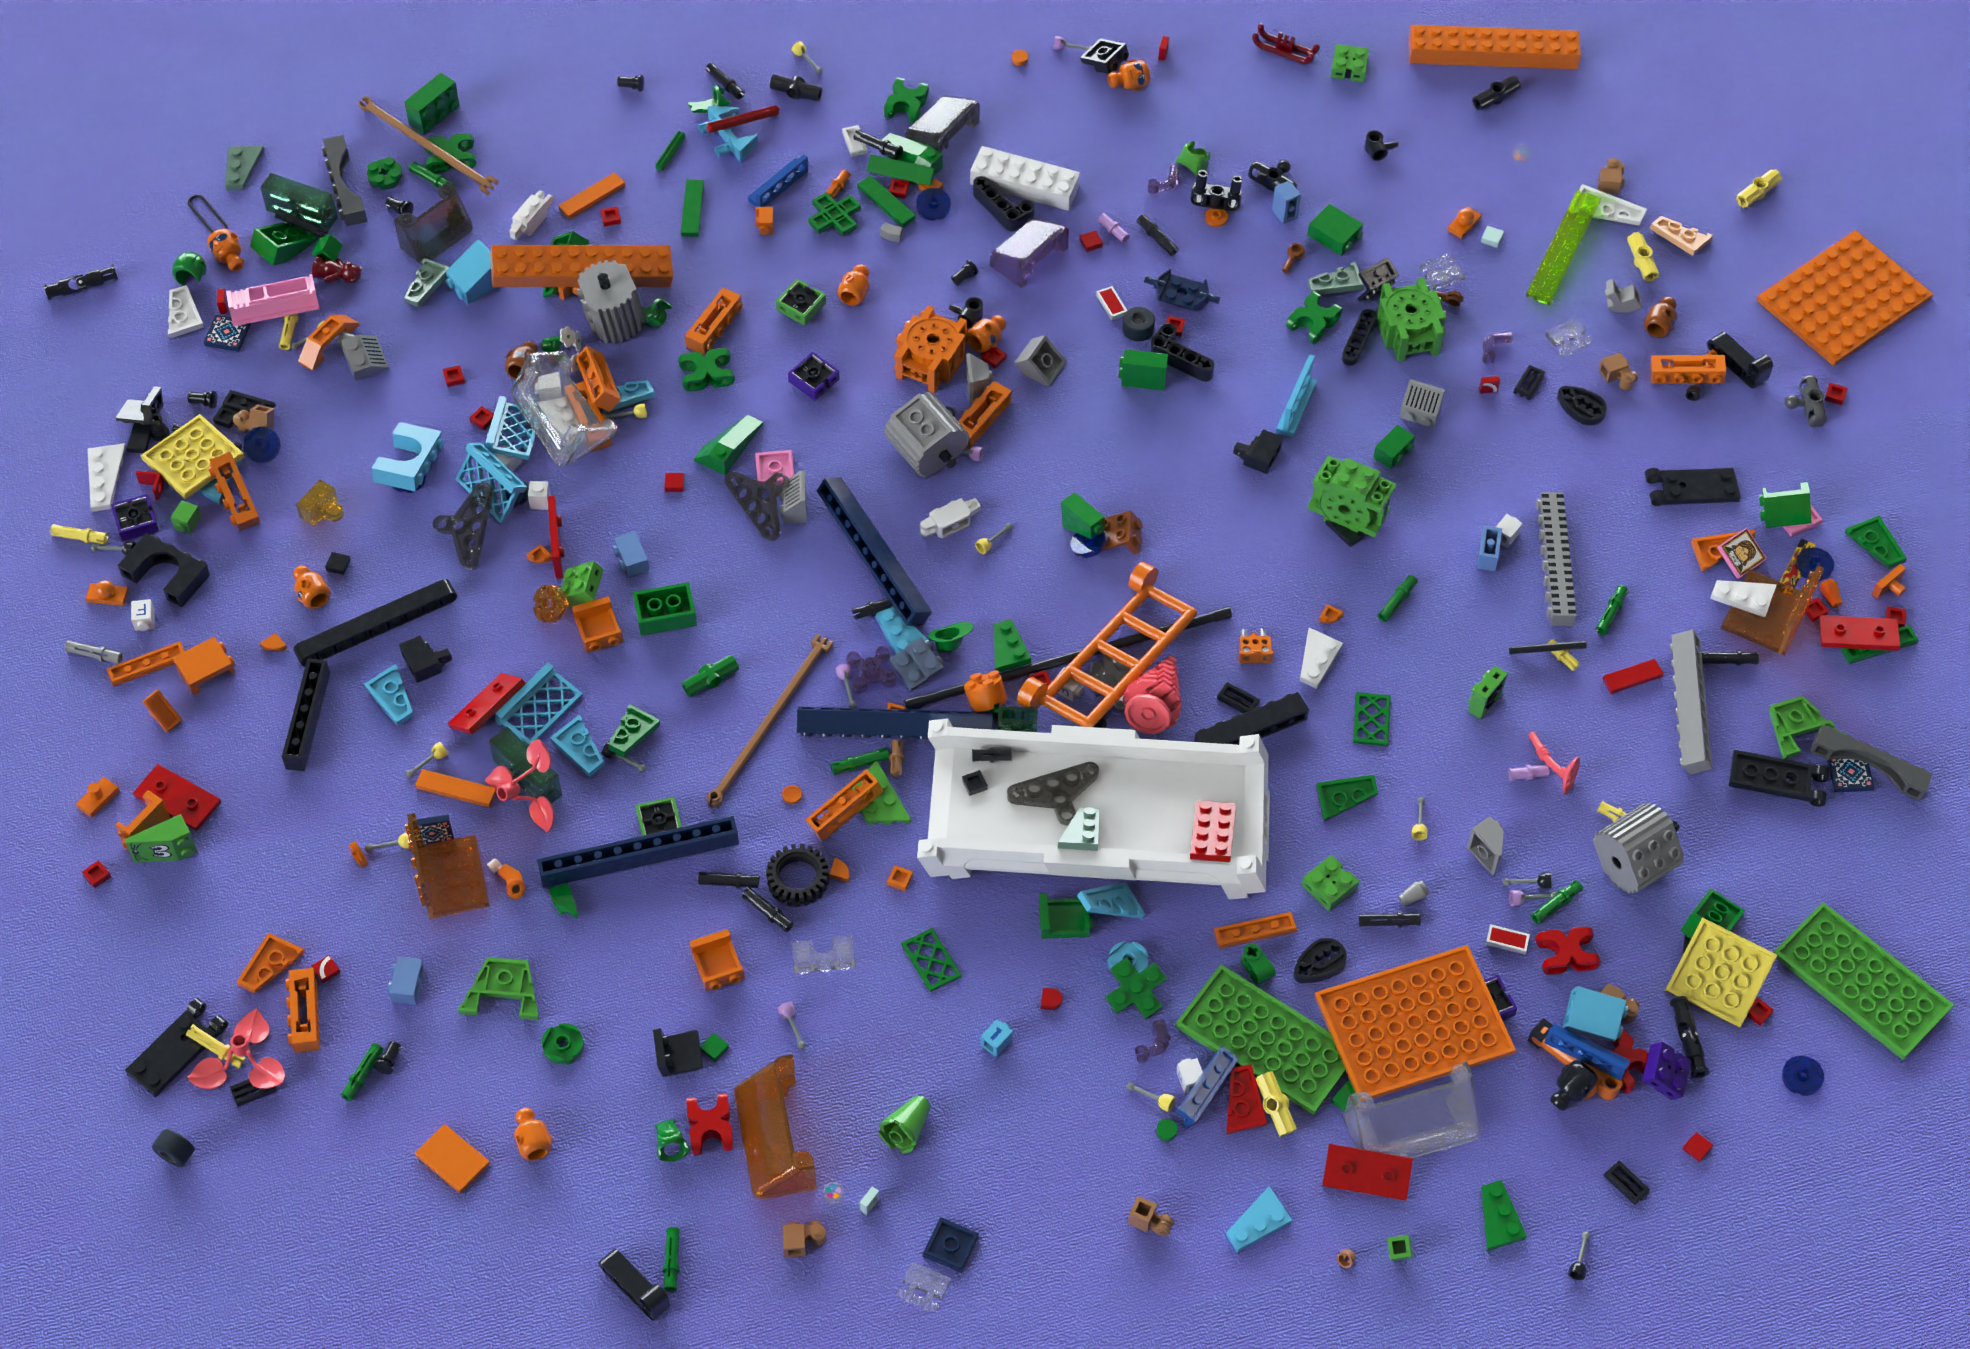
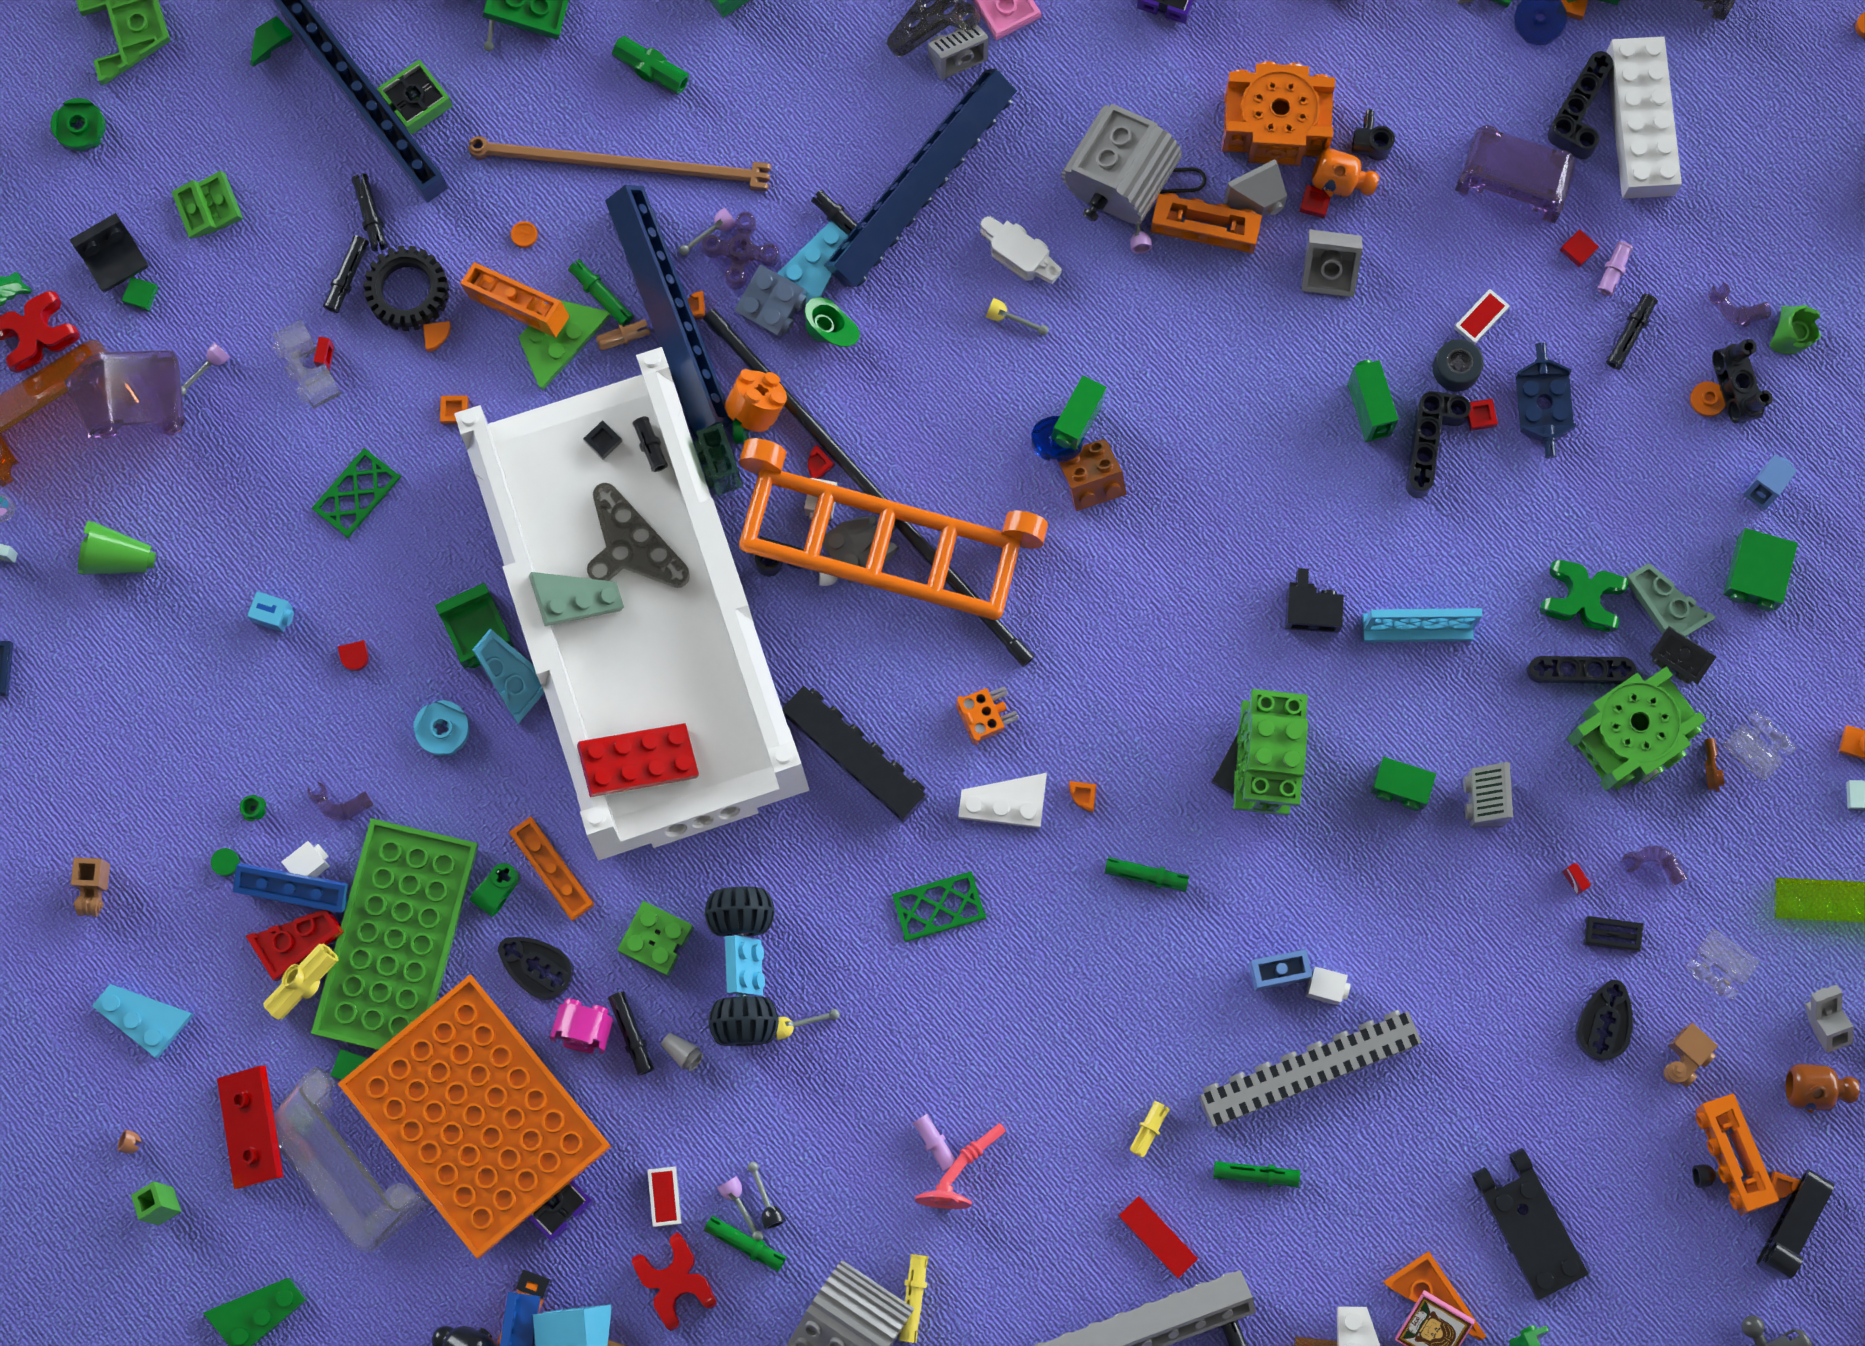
camera: 70 degrees right, 20 degrees up
orange panel [689,929,745,991] -> none
black pin [951,259,979,286] -> none
green wing [994,619,1031,672] -> none
green plate [1105,957,1167,1020] -> none
coral plant [1122,656,1181,734] -> none
hinge [1127,1082,1175,1112] -> none
black tile [1217,682,1260,713] -> none
black piece [1248,160,1297,192] -> none
dark orange plate [1282,243,1305,273] -> none
green wing [1316,775,1378,821] -> none
light grey slope [1467,816,1503,876] -> none
bright green piece [1468,666,1508,719] -> none
black bar [1509,641,1587,654] -> none
none -> clear purple windscreen [64,351,185,439]
none -> bright green slope [171,171,243,239]
none -> green plate [240,795,266,822]
none -> red tile [313,337,334,372]
none -> dark pink brick [550,998,613,1054]
none -> black plate [705,886,779,1046]

